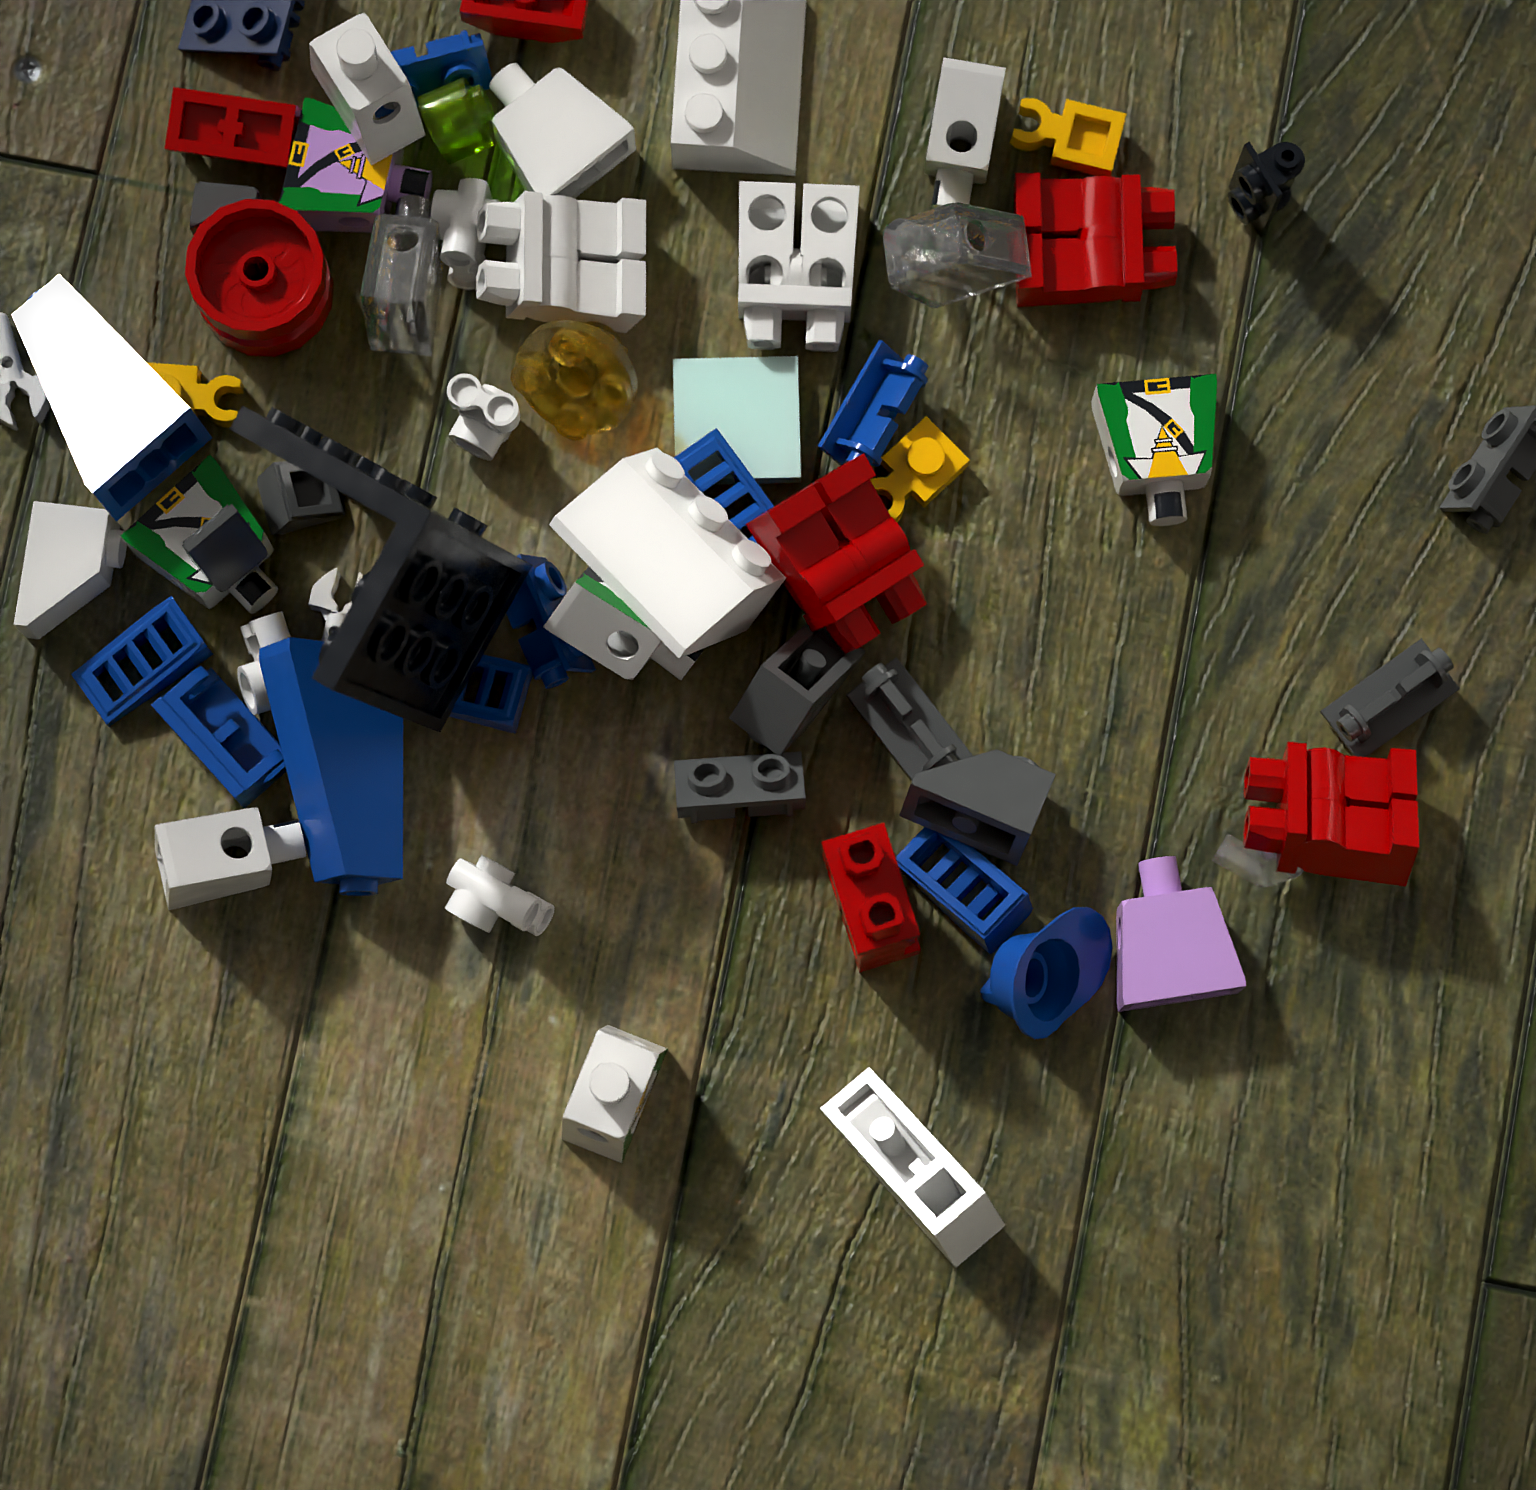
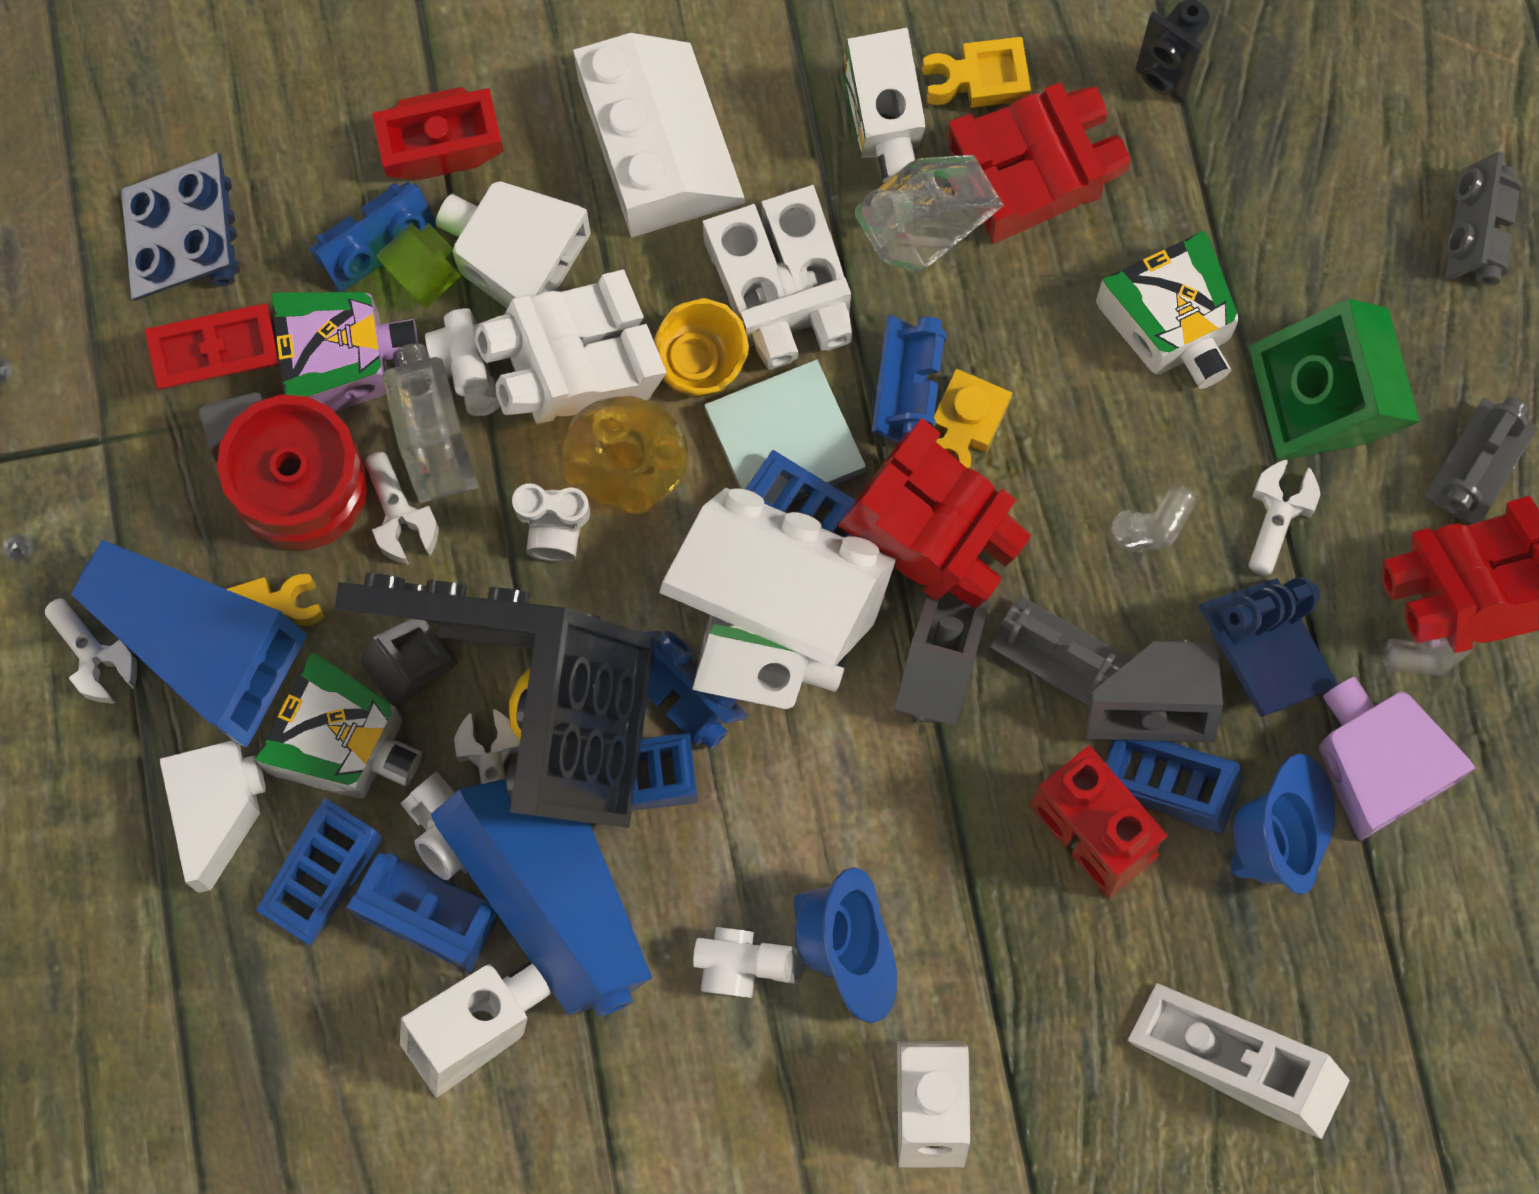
camera: 20 degrees left, 5 degrees down
dark grey slope [182,504,268,592] -> none
white torso [309,13,425,165] -> none
dark grey hinge [674,751,806,824] -> none
none -> white bar [364,452,439,565]
none -> yellow hair [653,298,749,398]
none -> blue piece [793,867,897,1023]
none -> clear arm [1112,484,1199,553]
none -> dark blue hinge [1198,577,1338,717]
none -> green slope [1248,298,1420,460]
none -> white bar [1249,460,1321,576]

